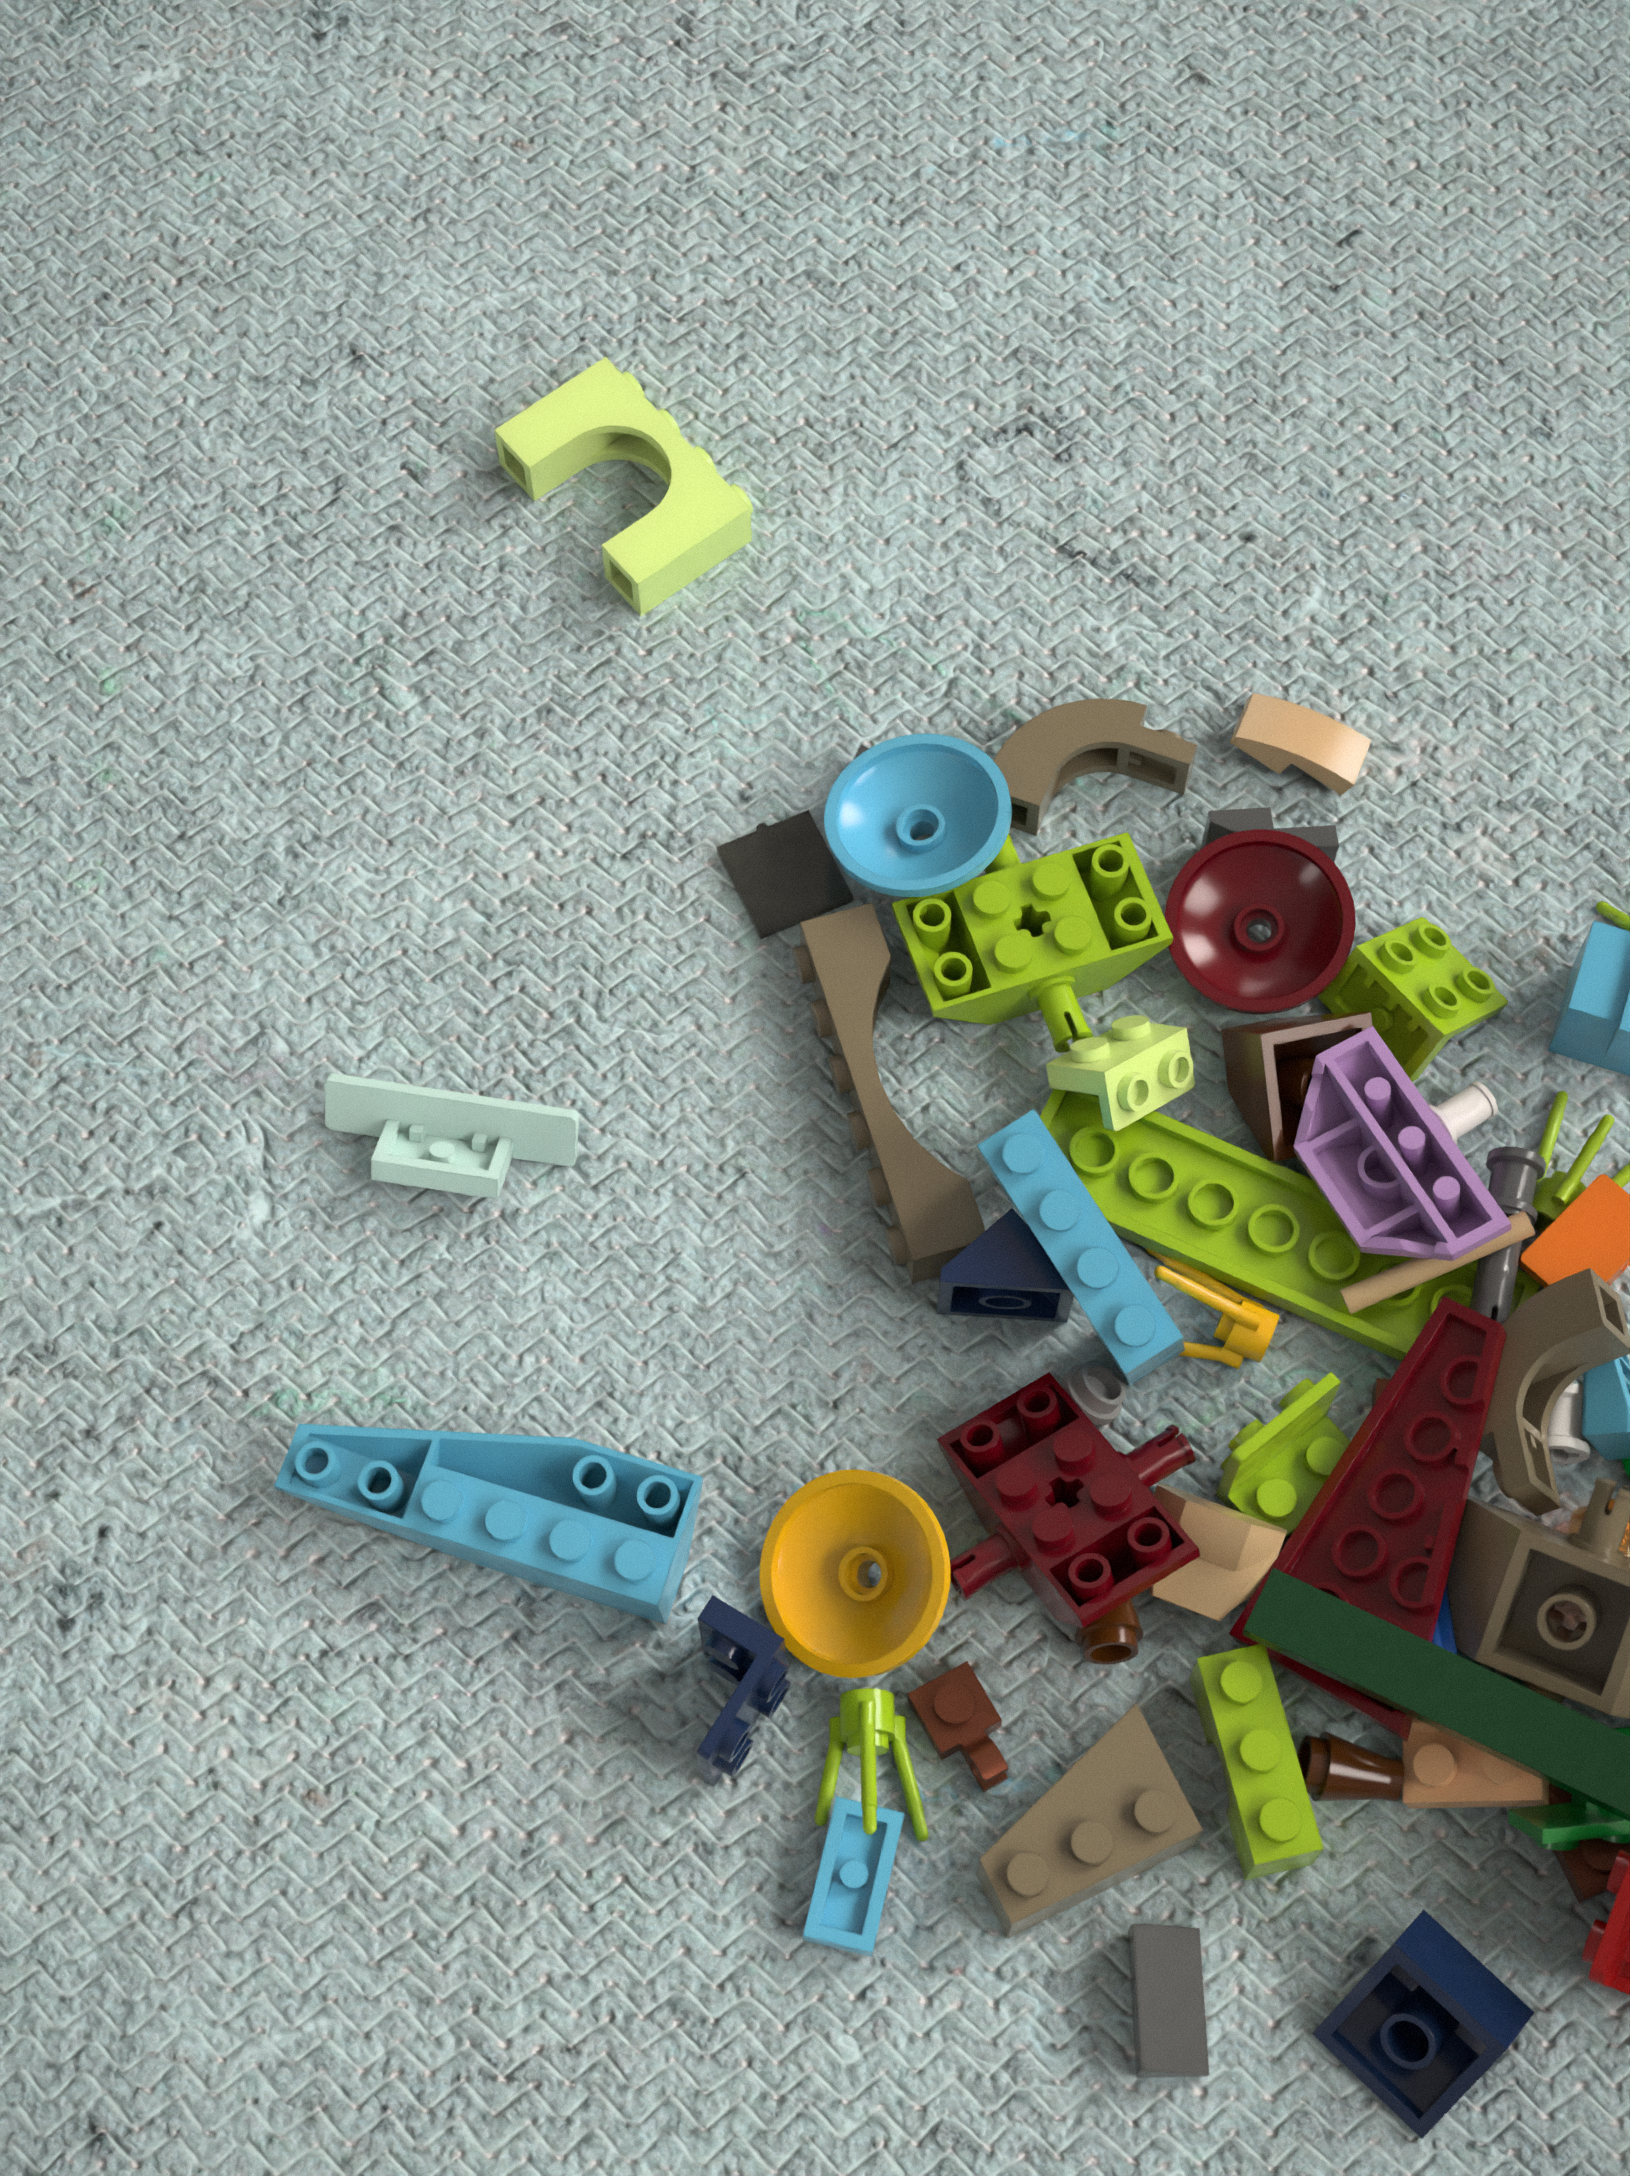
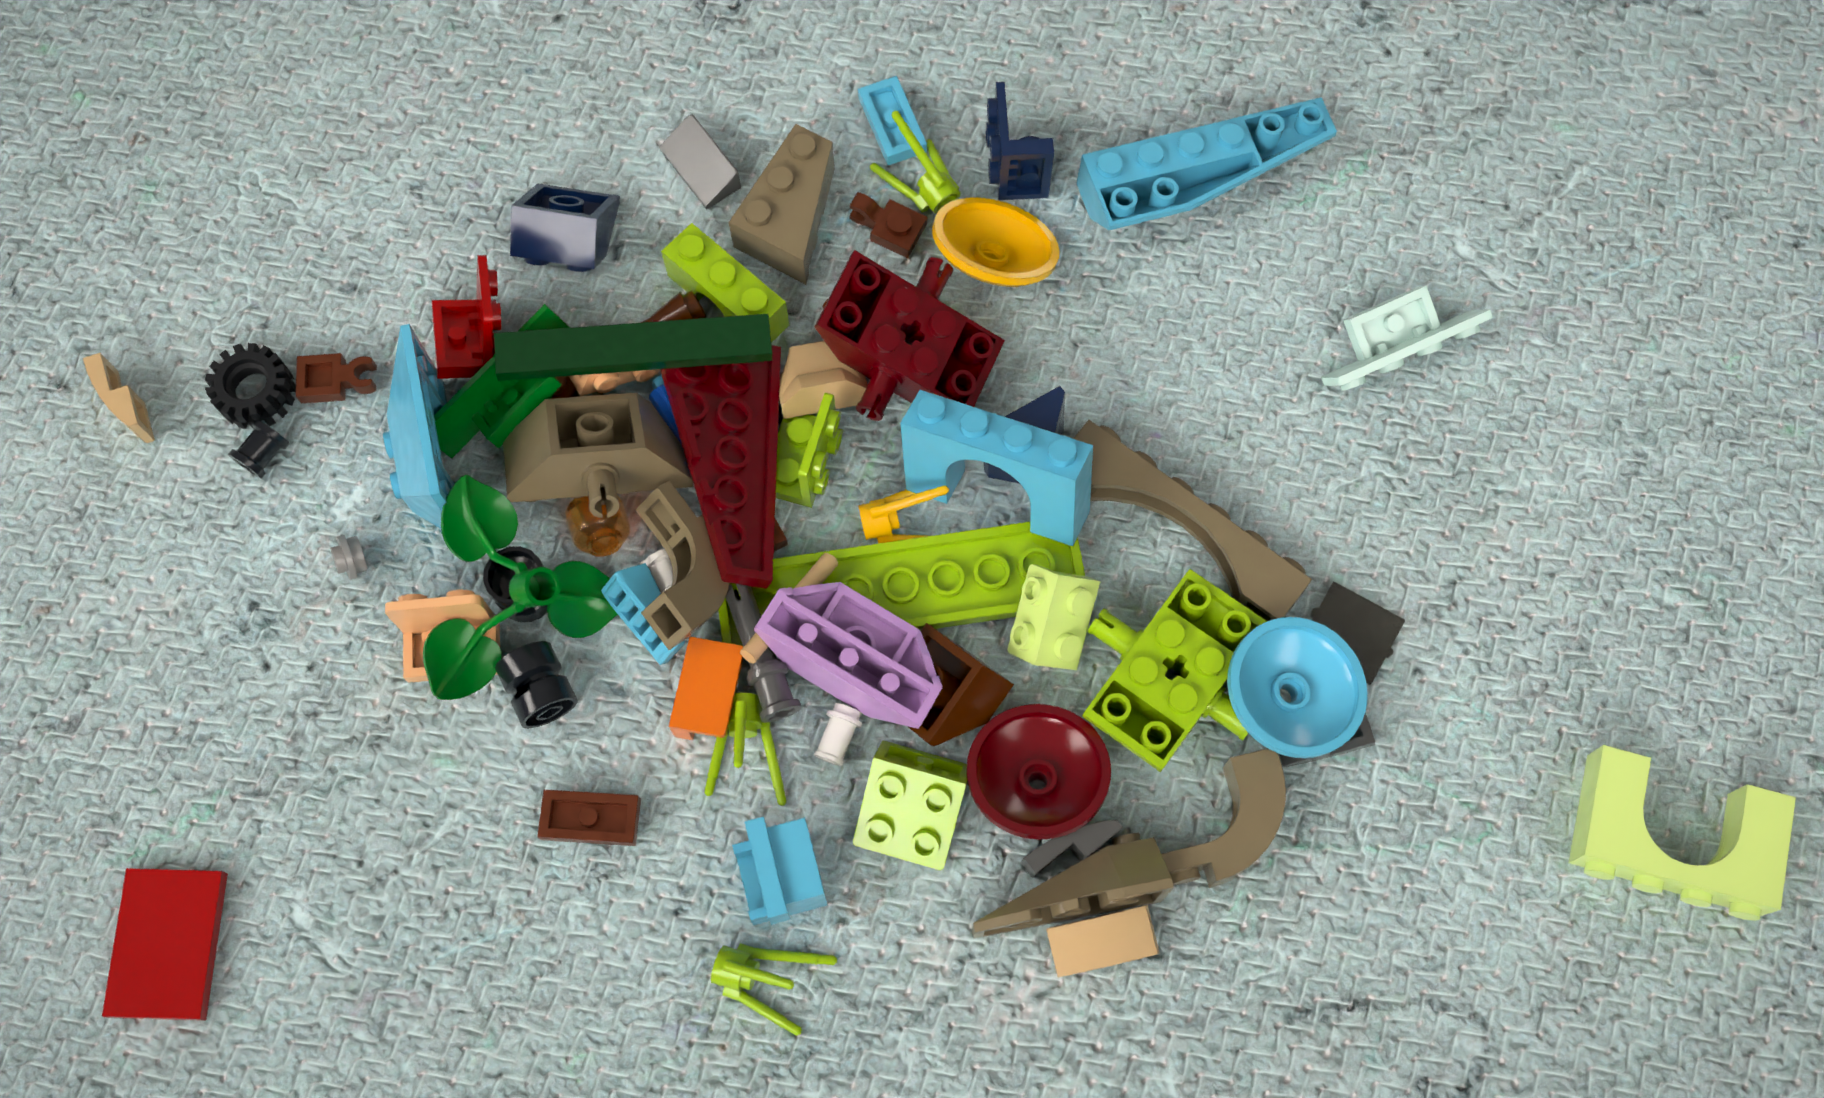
camera: 145 degrees right, 5 degrees up
none -> dark tan wedge [972,833,1174,939]

